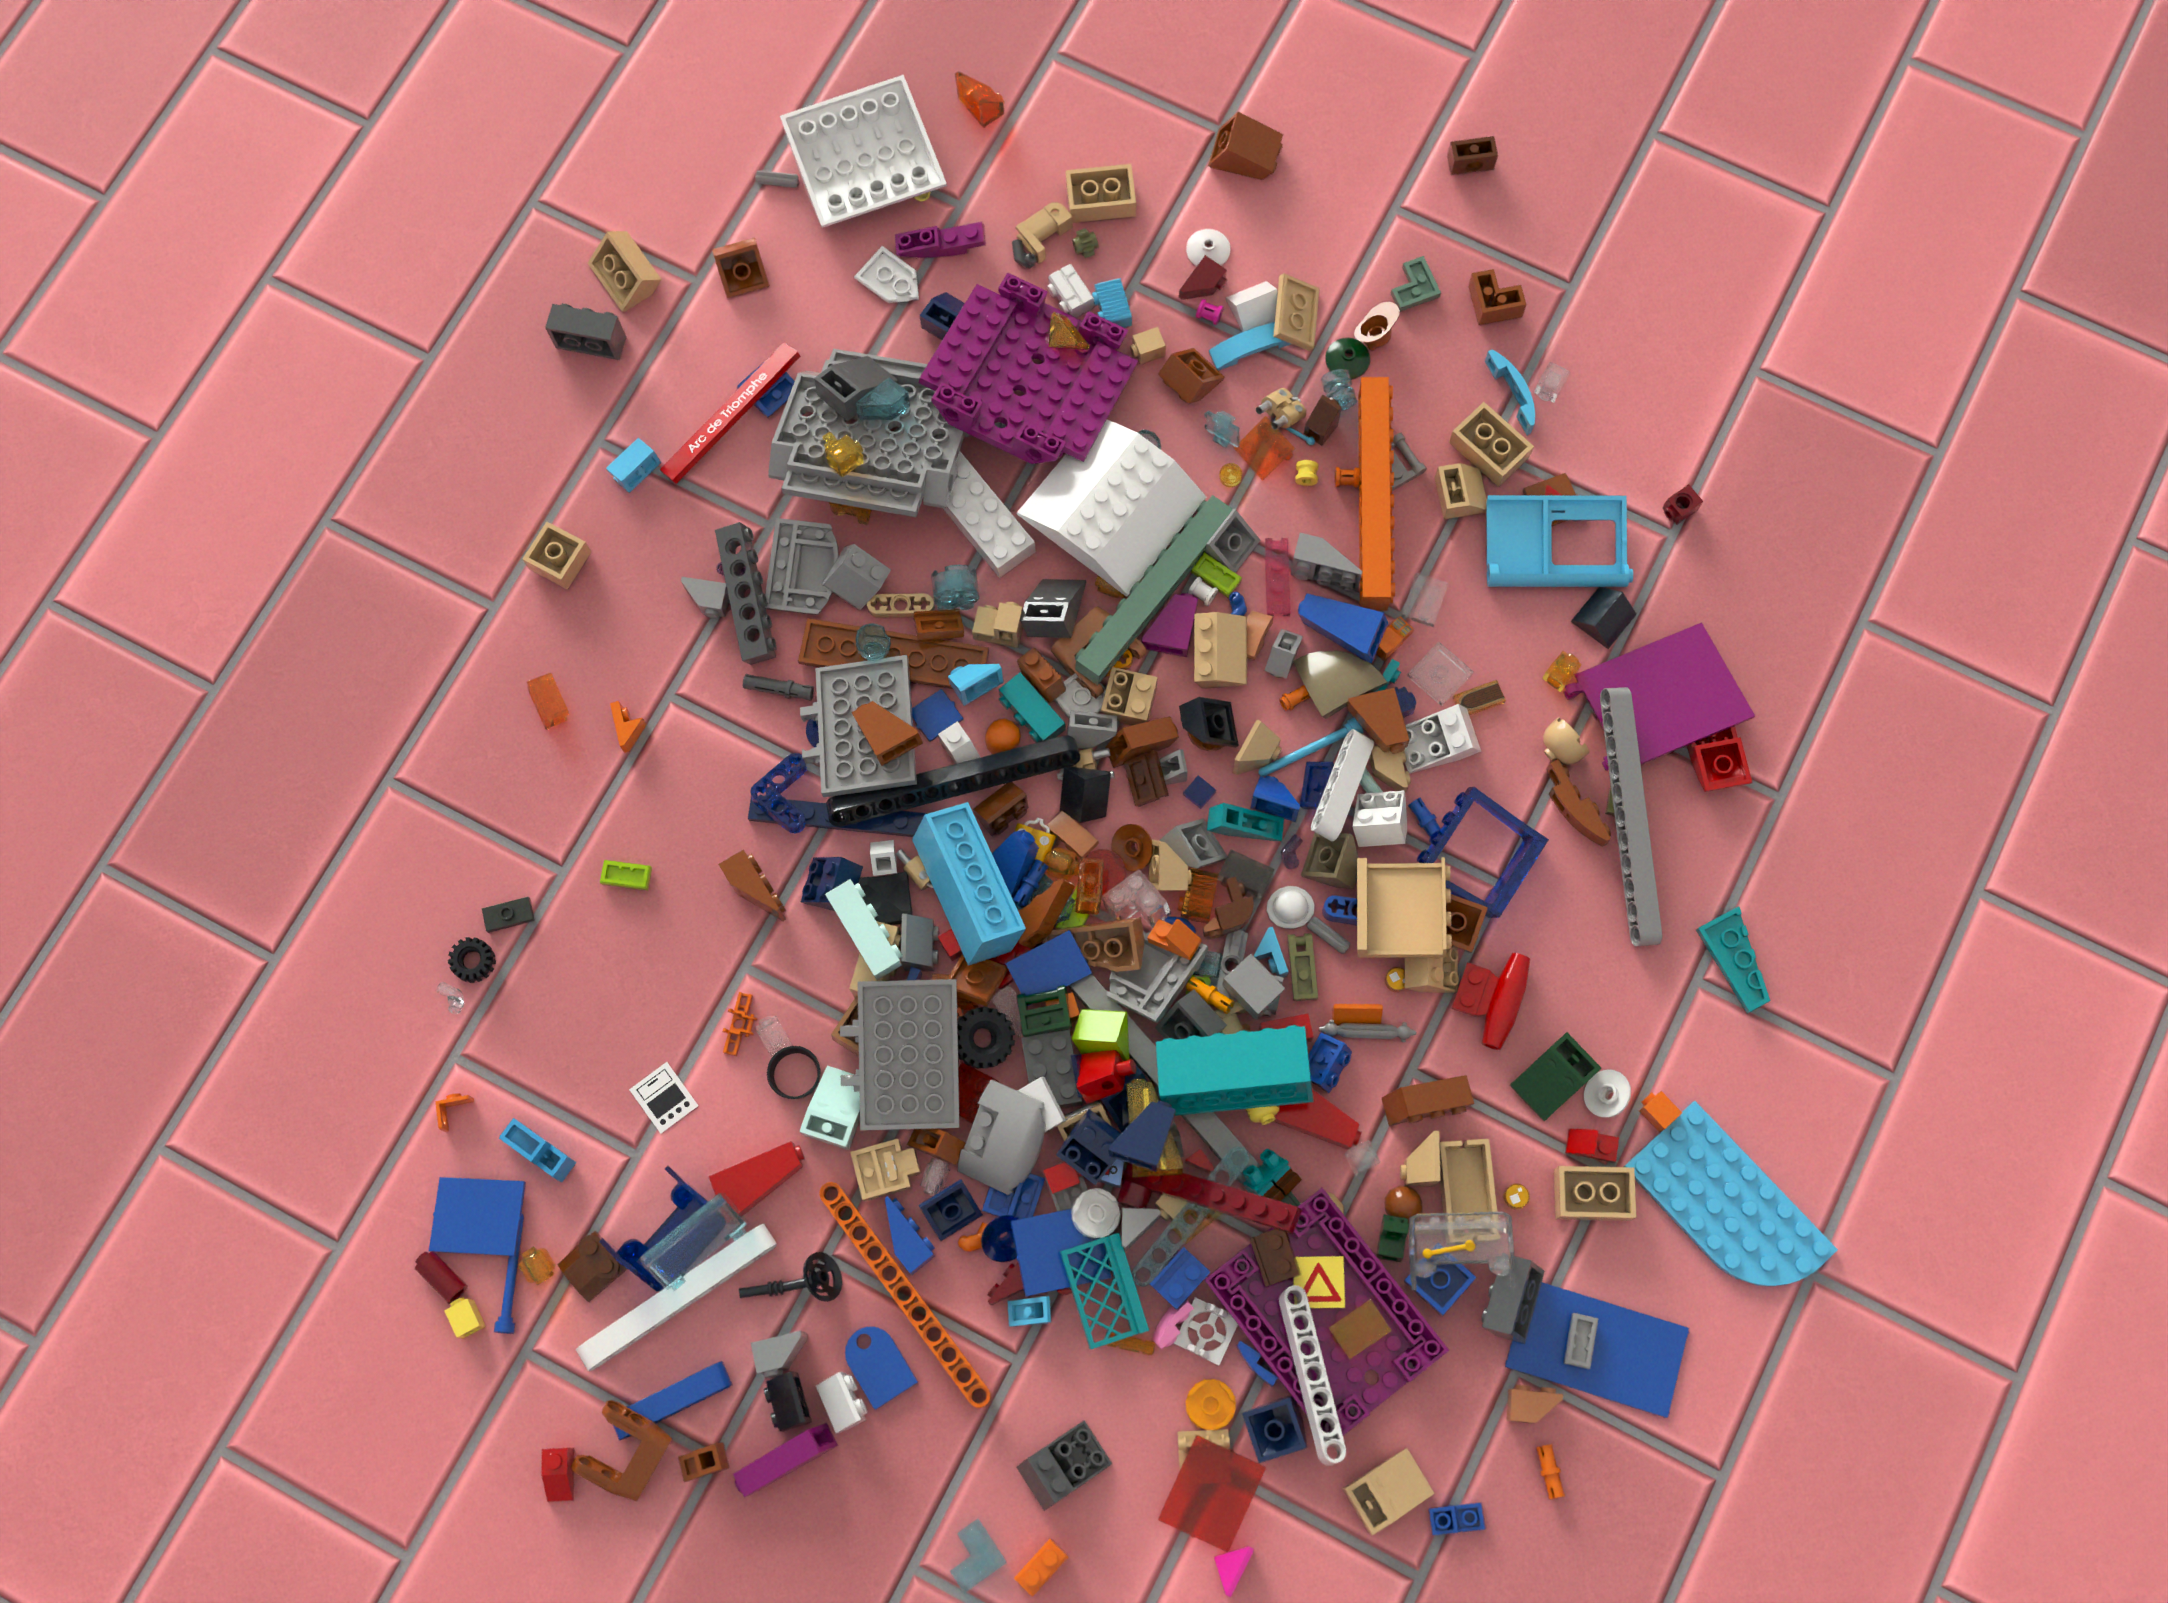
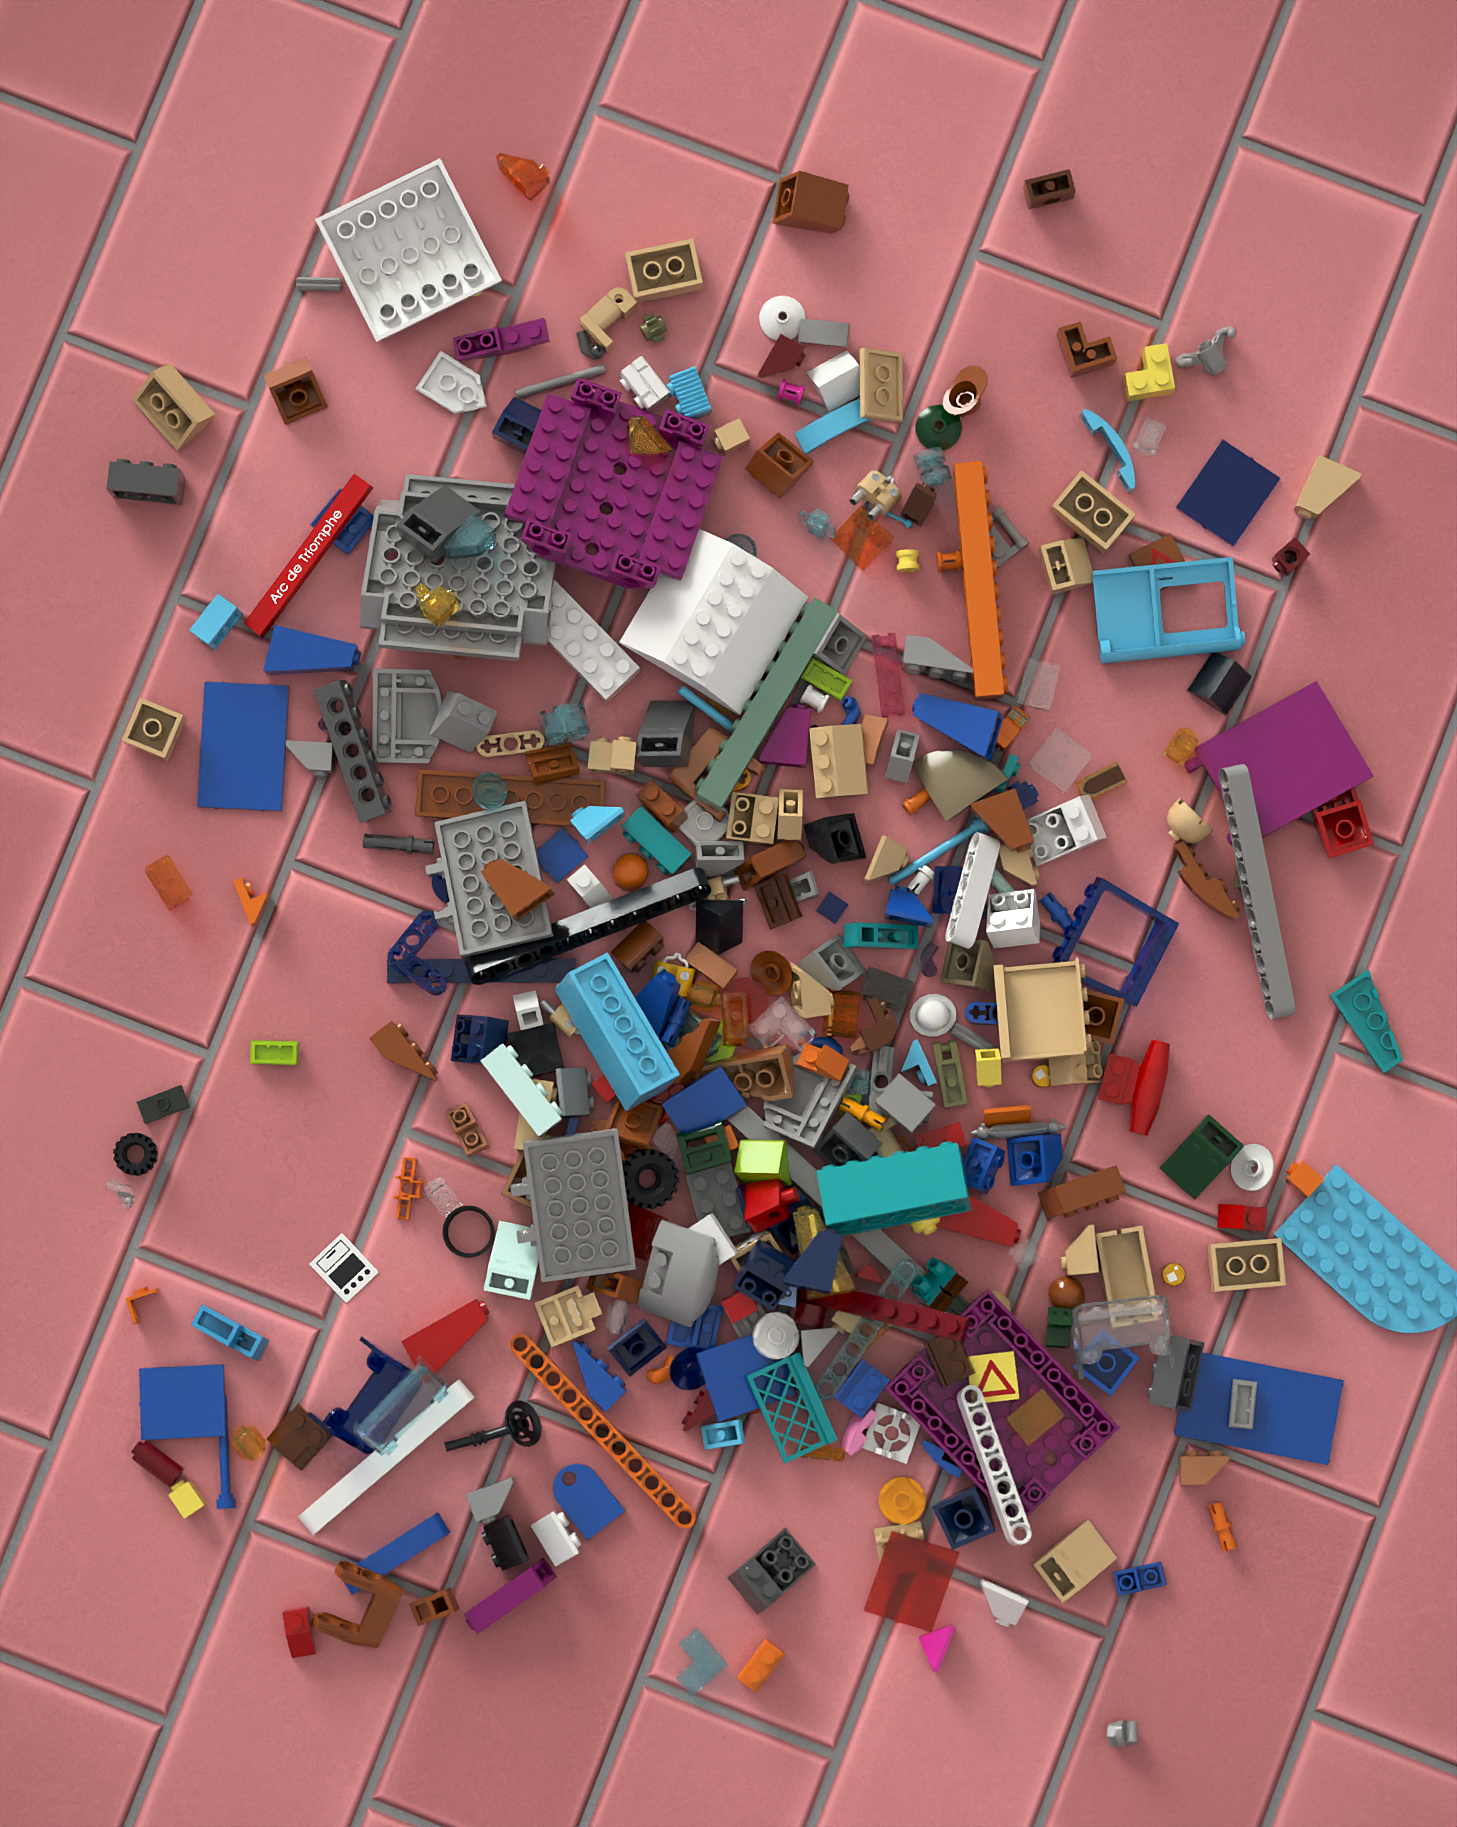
camera: 10 degrees left, 10 degrees up
clear yellow tile [1219,463,1242,487] -> none
sand green plate [1391,256,1441,312] -> none
yellow hinge [1422,1240,1475,1259] -> none
none -> blue piece [197,682,289,811]
none -> blue slope [263,625,361,675]
none -> nougat slope [445,1102,489,1158]
none -> light grey bar [515,364,606,399]
none -> medium azure bar [677,685,734,734]
none -> tan brick [777,789,803,841]
none -> light grey slope [798,319,850,347]
none -> white pin [906,865,935,896]
none -> light yellow brick [975,1048,1001,1087]
none -> white slope [980,1578,1028,1628]
none -> blue slope [1007,1134,1063,1186]
none -> light yellow brick [1123,343,1175,402]
none -> light grey piece [1175,326,1237,375]
none -> clear blue piece [1176,440,1280,547]
none -> tan slope [1294,455,1362,519]

